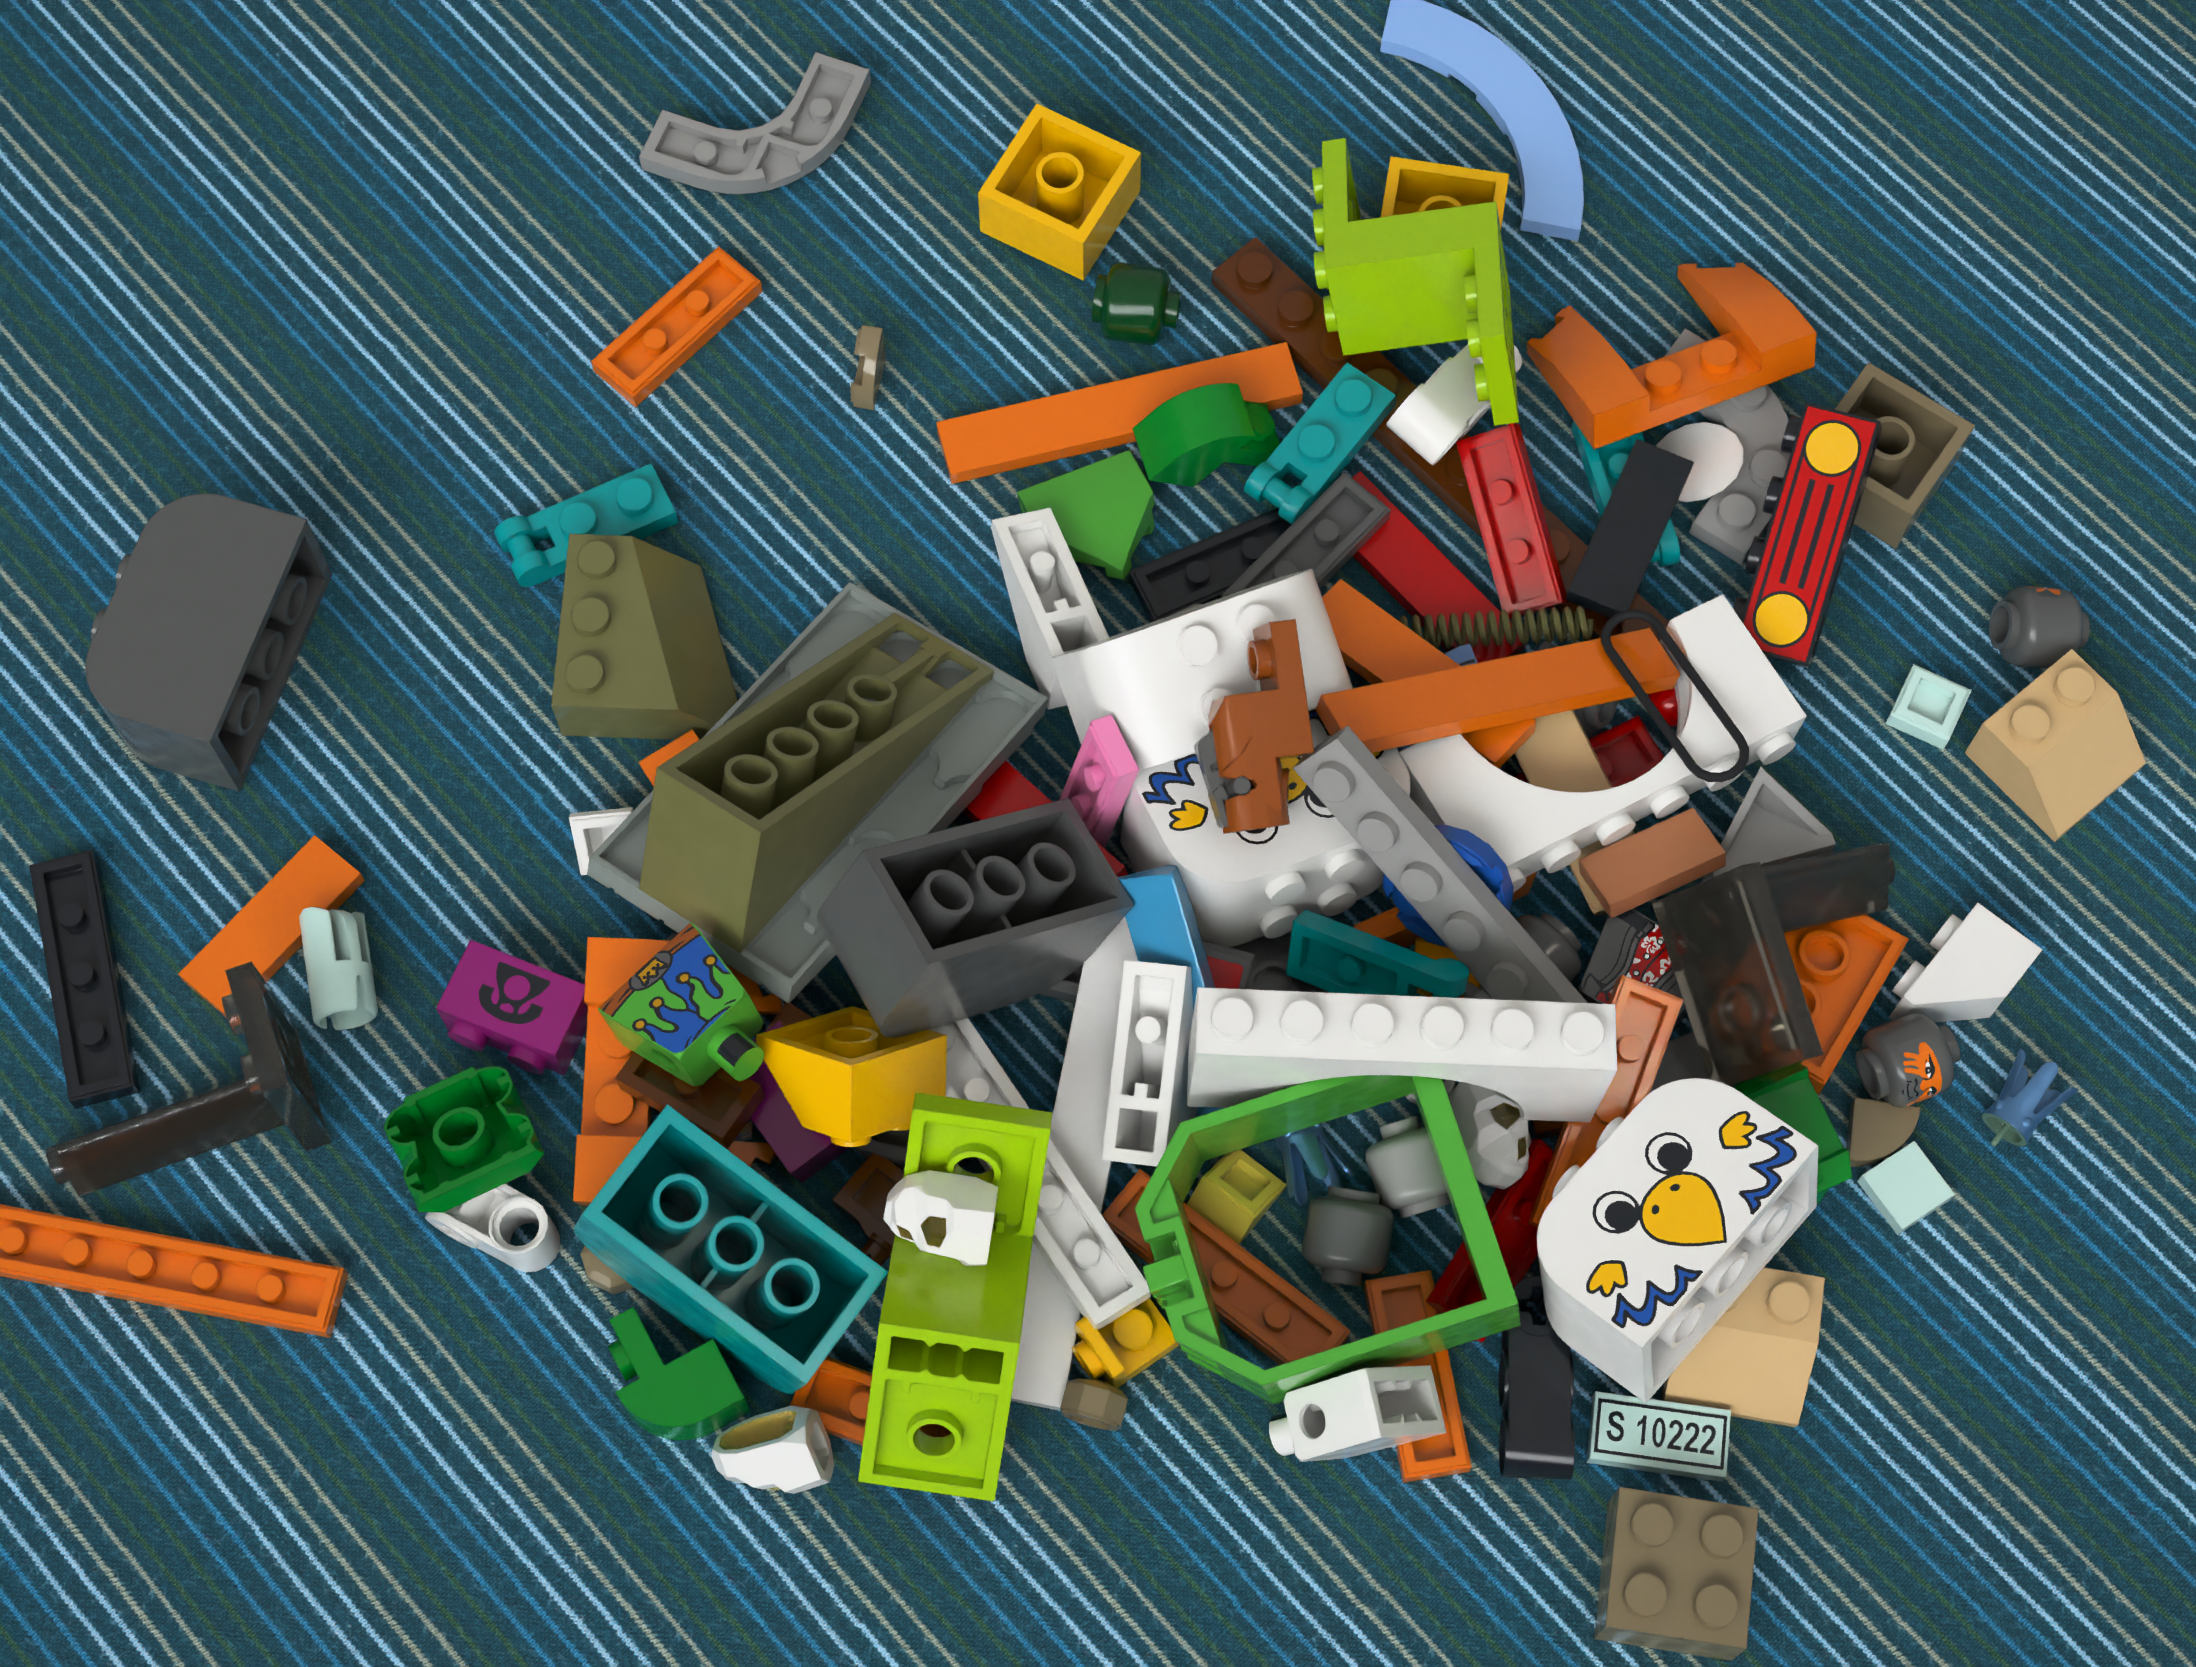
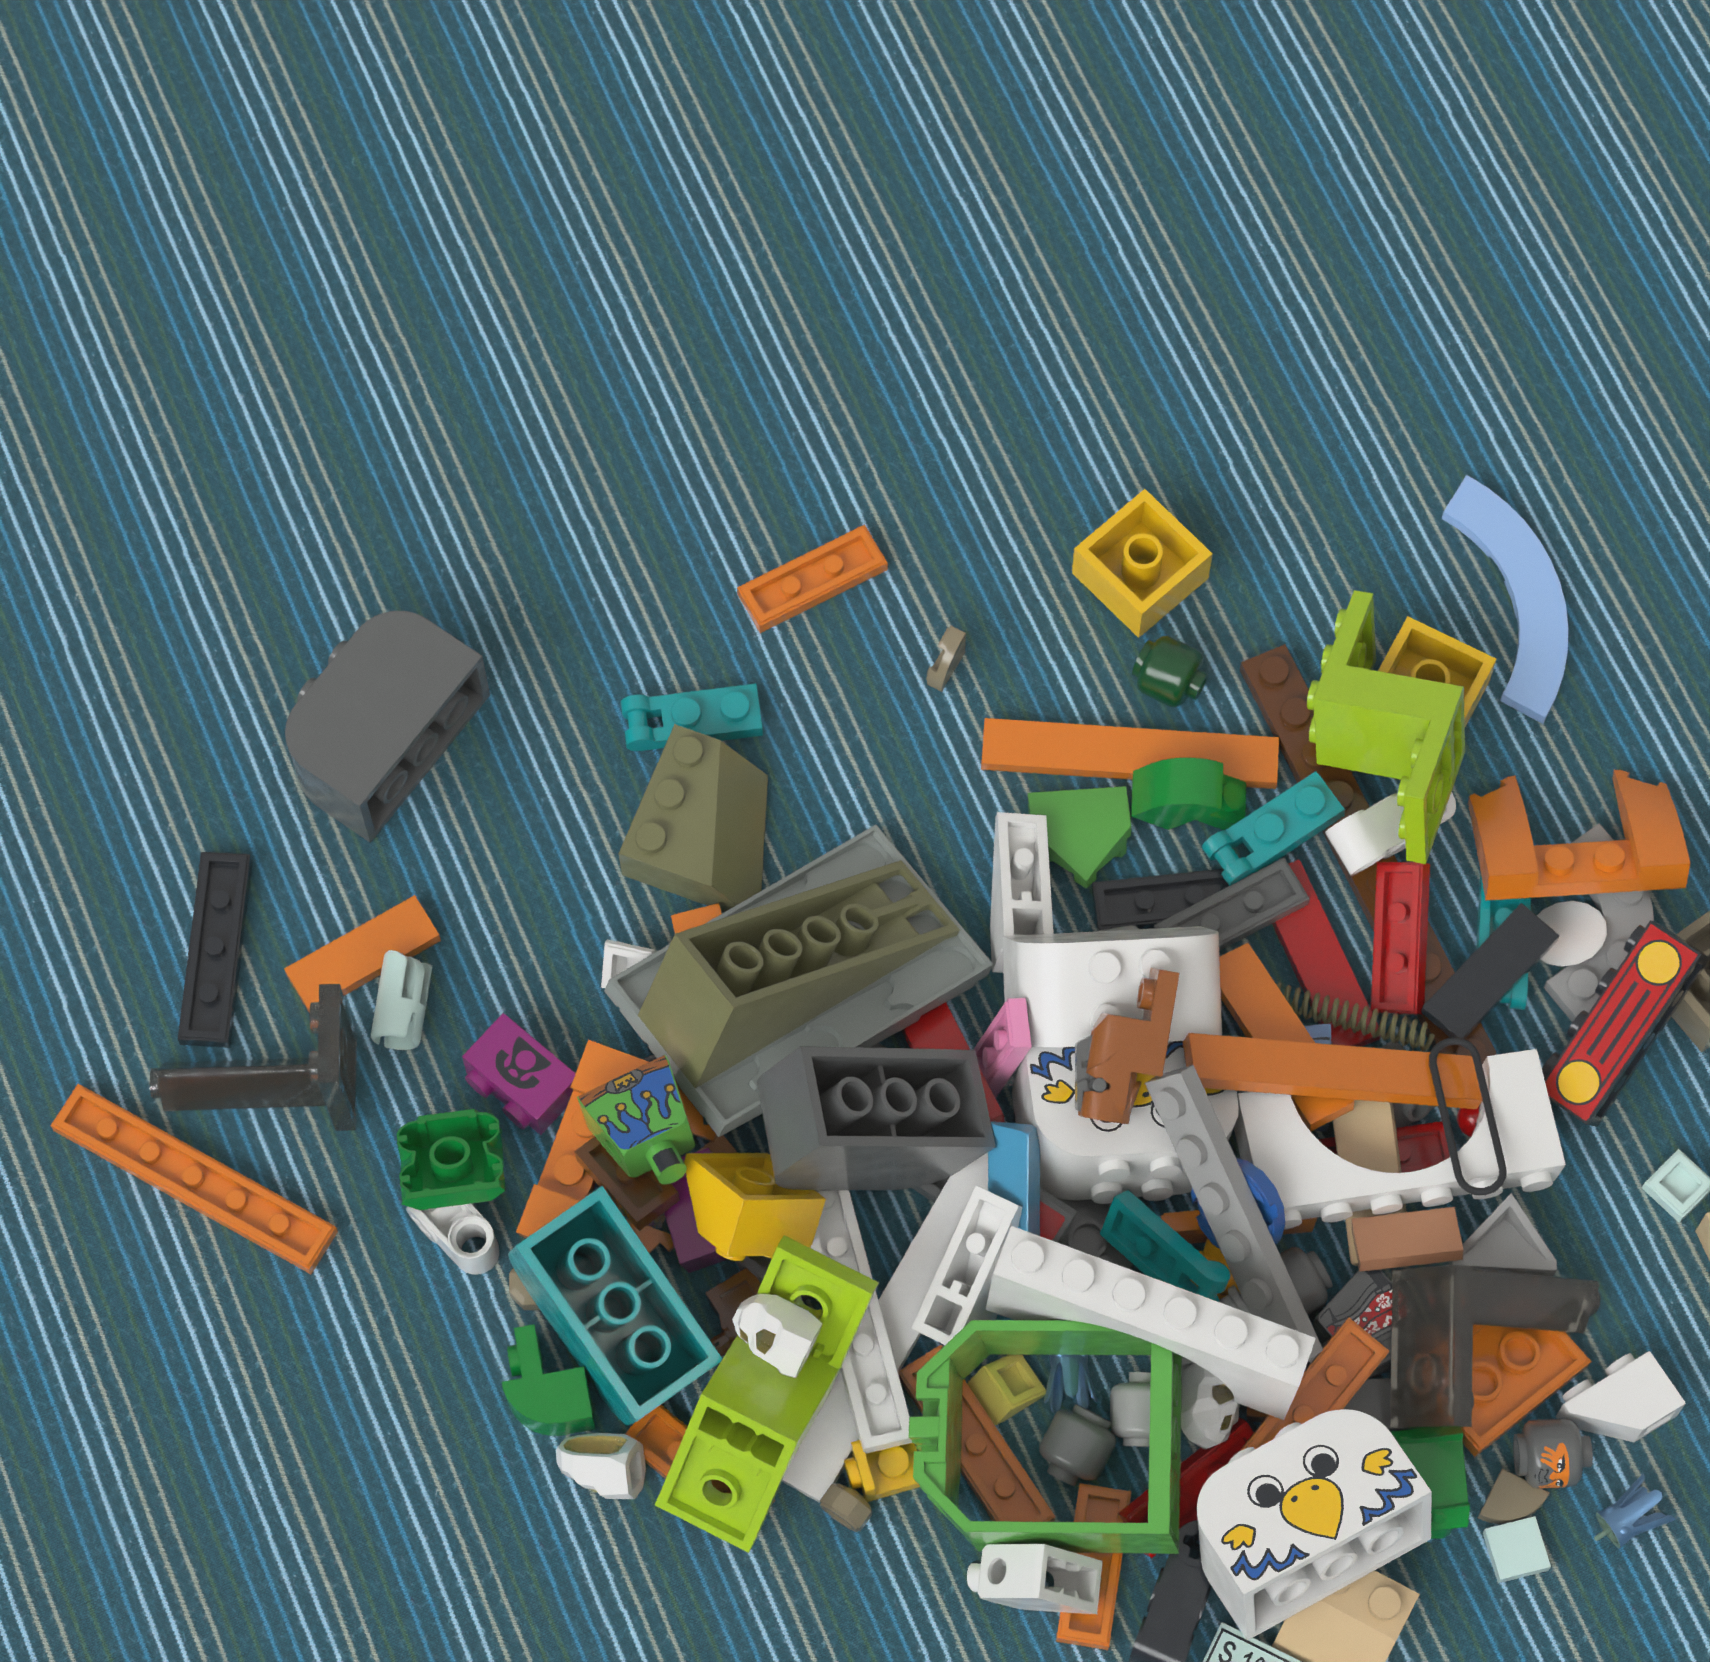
camera: 20 degrees right, 0 degrees up
light grey plate [639,52,871,194] -> none

